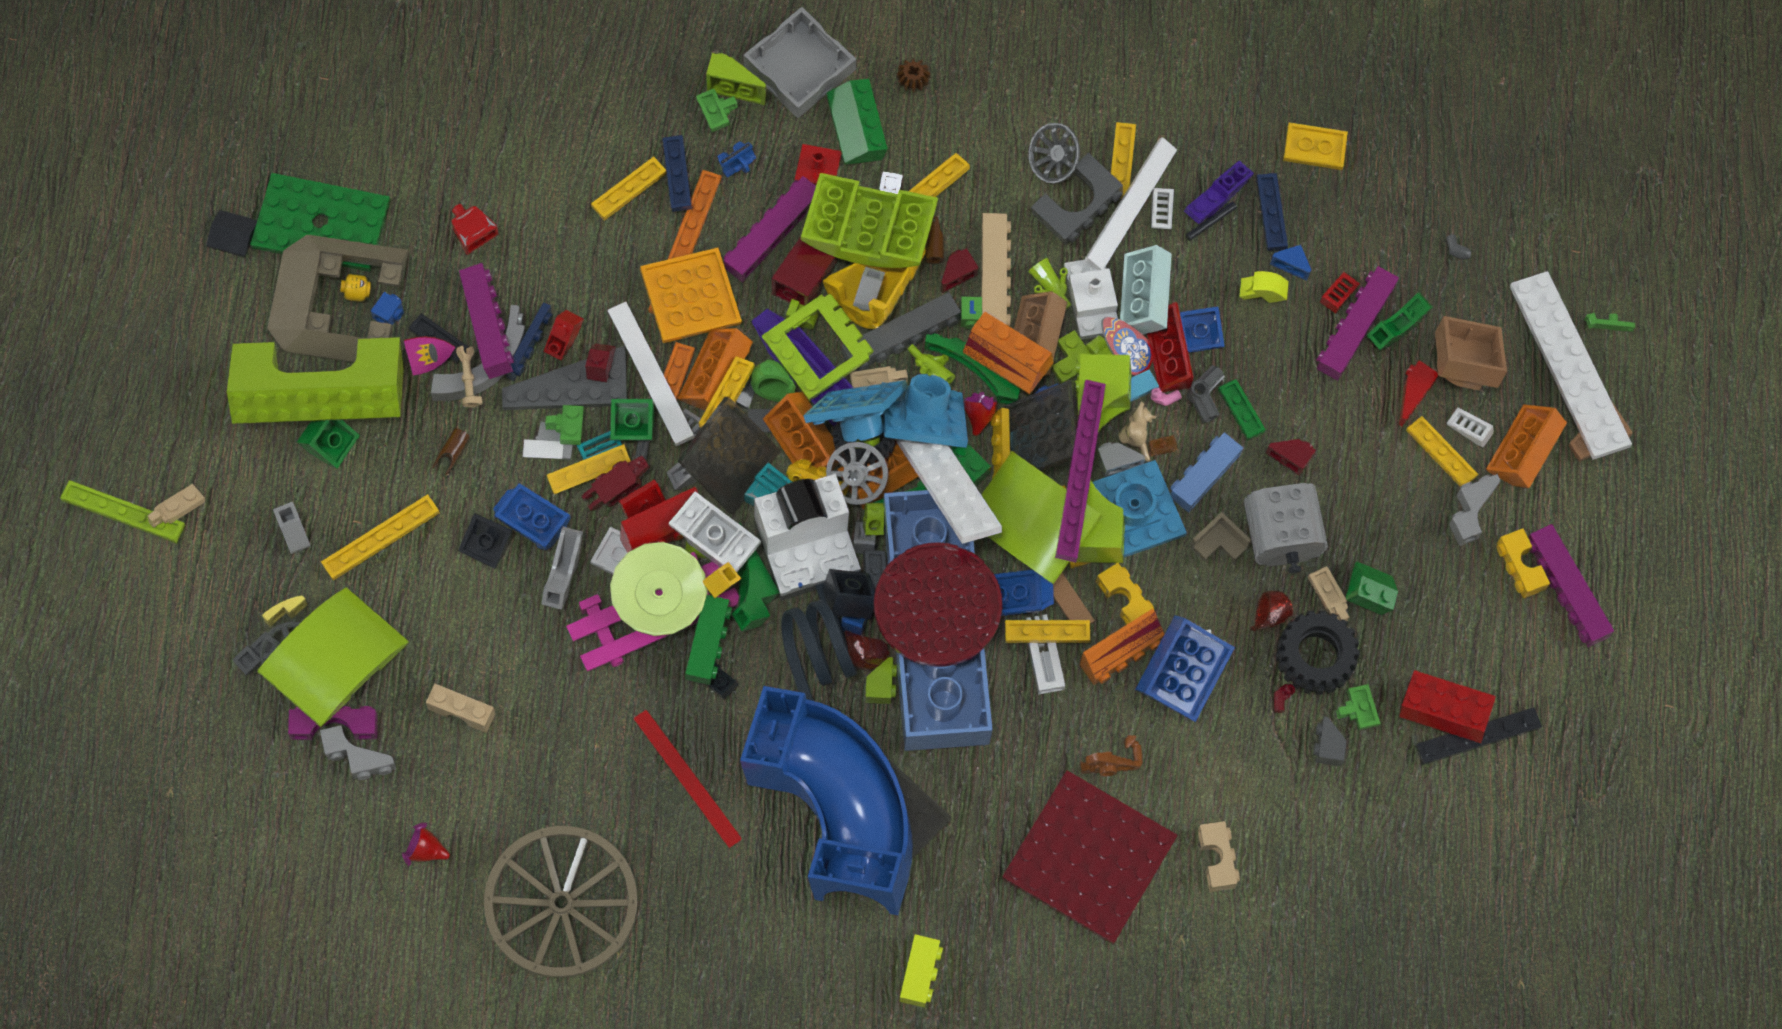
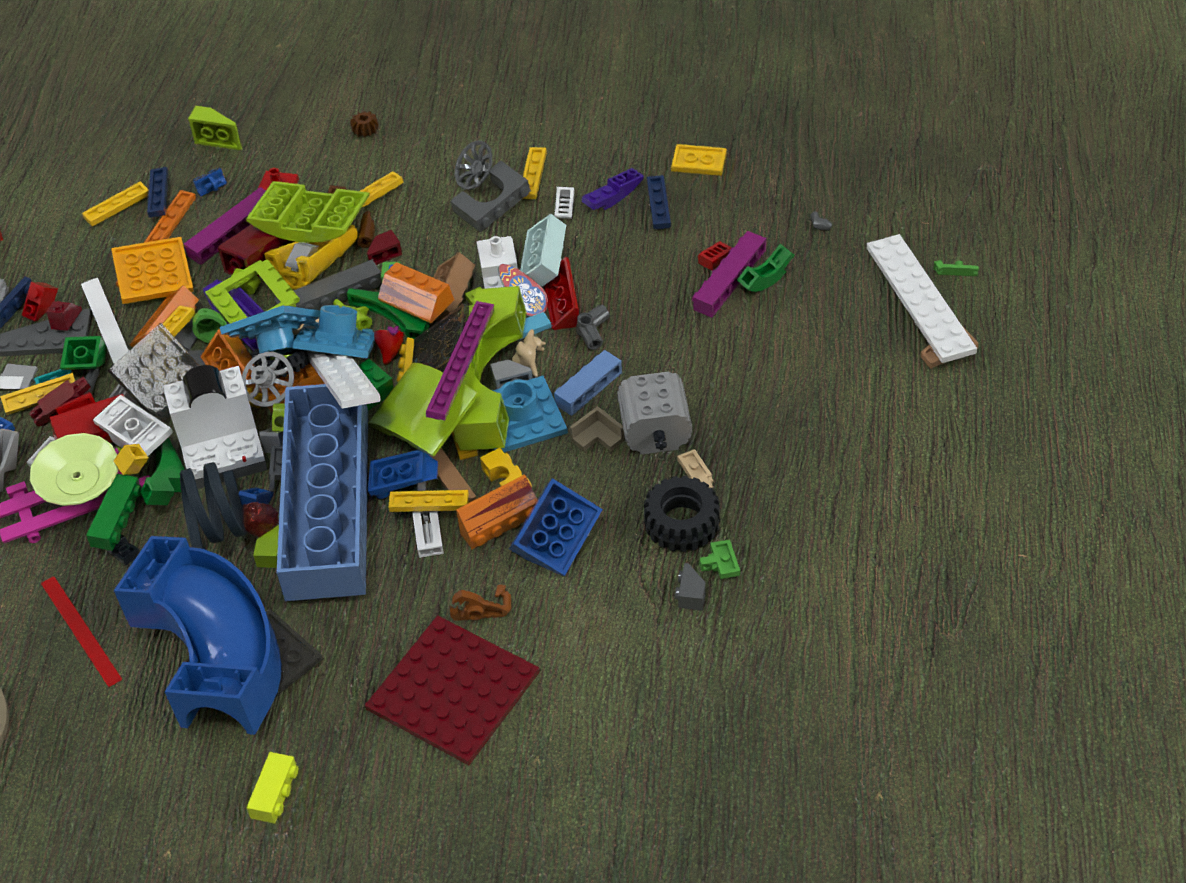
camera: 10 degrees right, 20 degrees down
bright green hinge [545,405,584,445] -> none
orange tile [664,342,695,401] -> none
bright green hinge [696,89,738,132] -> none
light grey tile [743,7,856,118] -> none
black brick [822,569,875,619] -> none
green slope [826,79,888,165] -> none
dark red tile [874,542,1002,667] -> none
tan brick [981,213,1011,326] -> none
lime piece [1028,258,1072,309] -> none
white tile [1085,137,1177,270] -> none
clear orange piece [1148,435,1177,457] -> none
bright pink arm [1151,388,1182,406] -> none
blue slope [1179,307,1225,353] -> none
black bar [1185,202,1237,241] -> none
tan arch [1198,821,1240,892] -> none
green tile [1217,379,1266,441] -> none
neon yellow brick [1240,271,1289,303] -> none
clear red helmet [1250,590,1293,631] -> none
dark red slope [1265,439,1316,476] -> none
blue slope [1270,245,1311,281] -> none
dark red arm [1274,684,1295,713] -> none
green slope [1345,561,1398,615] -> none
red slope [1399,360,1439,427] -> none
red brick [1399,670,1496,743] -> none
yellow tile [1406,416,1479,487] -> none
black plate [1415,707,1542,765] -> none
medium nougat container [1435,316,1507,391] -> none
white slope [1447,408,1494,447] -> none
light grey arch [1449,474,1500,546] -> none
orange slope [1486,404,1567,488] -> none
yellow arch [1497,528,1550,599] -> none
magenta brick [1528,524,1614,647] -> none

